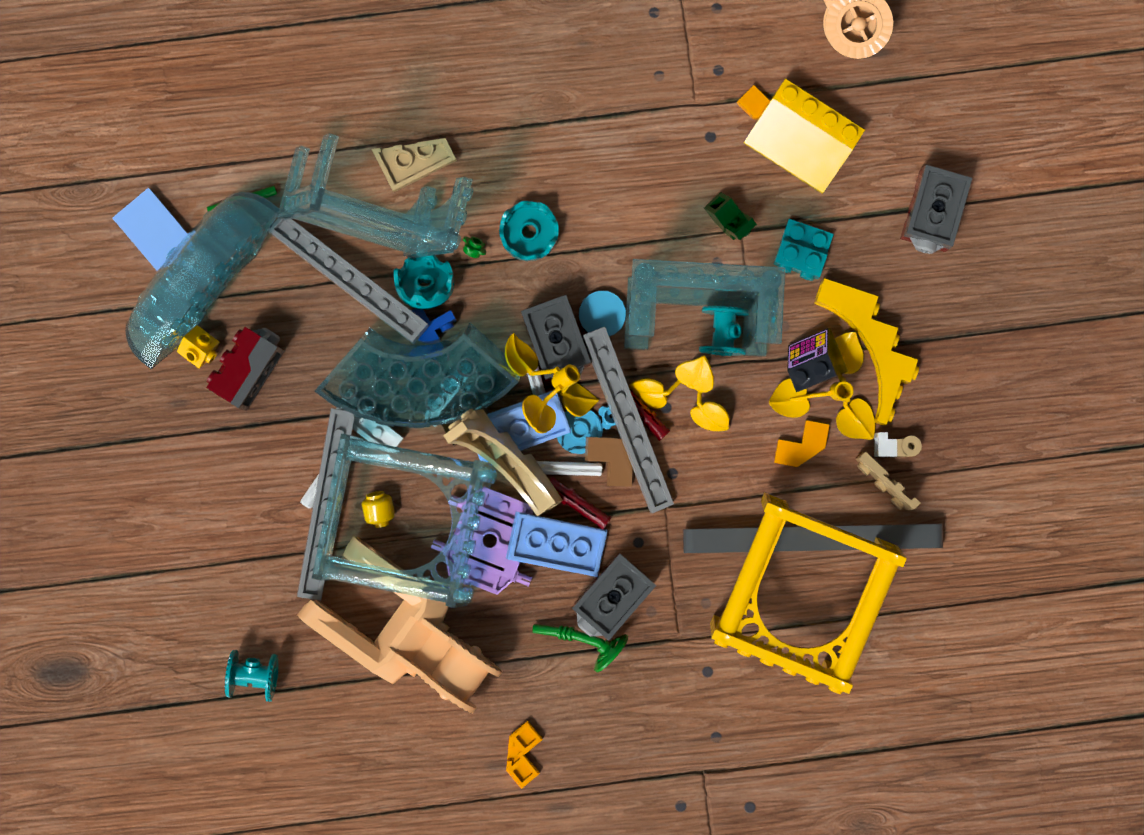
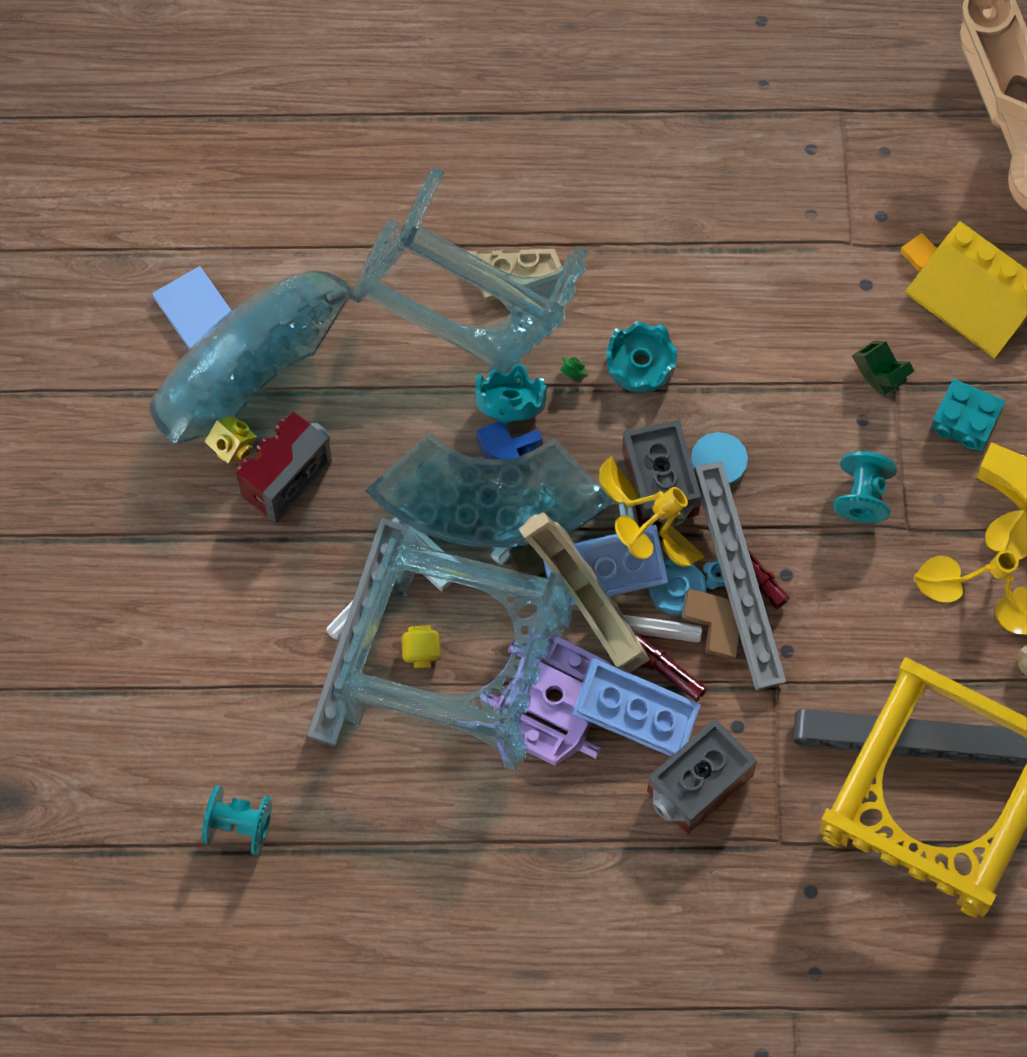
camera: 10 degrees right, 20 degrees down
light grey plate [268,213,429,344] -> none
light nougat arm [297,536,503,714] -> none
light orange tile [506,720,543,789] -> none
green dish [532,624,629,673] -> none
clear light blue arch [624,259,785,357] -> none
yellow plant [629,355,730,431] -> none
light orange tile [774,420,829,467] -> none
black slope [787,328,848,392] -> none

